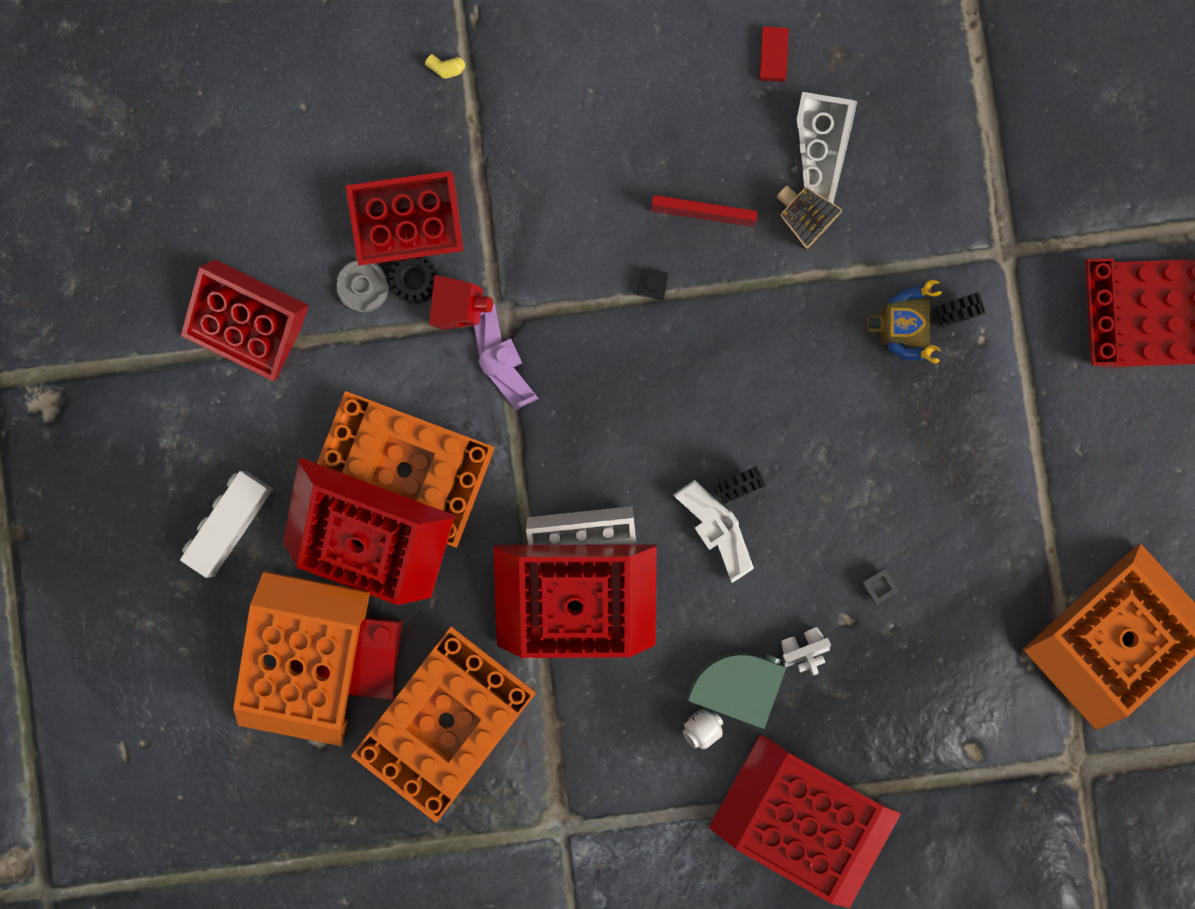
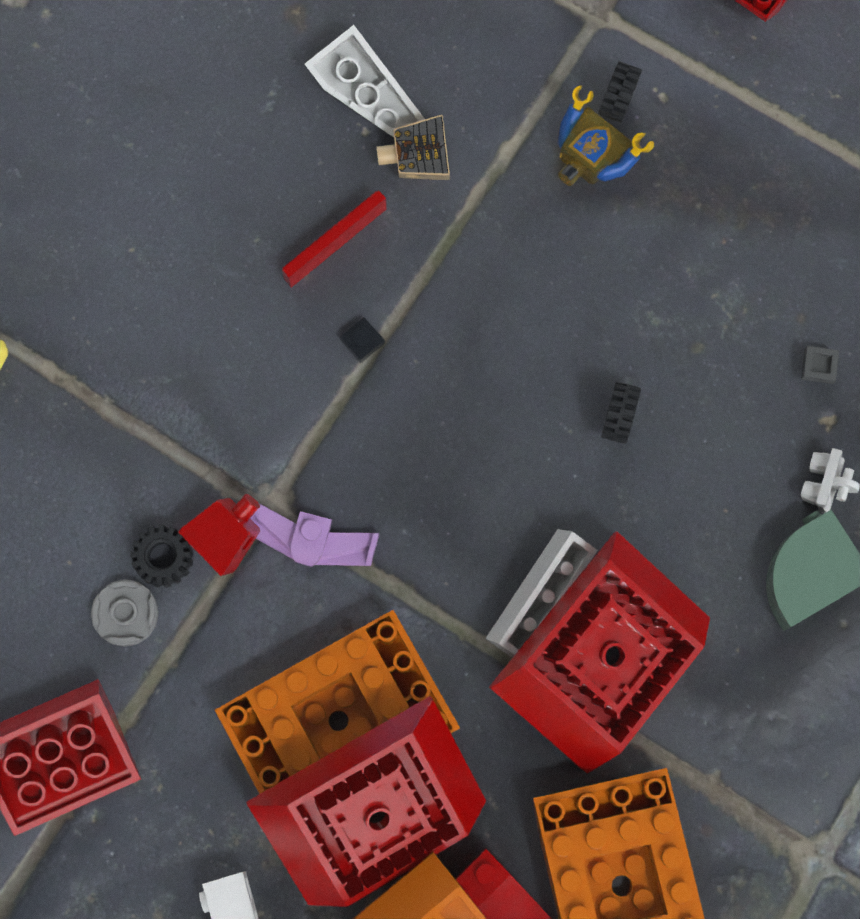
camera: 55 degrees left, 10 degrees down
red slope [345,171,464,266] -> none
white plate [672,480,754,583] -> none
white head [682,709,723,749] -> none
red tile [759,26,789,82] -> none

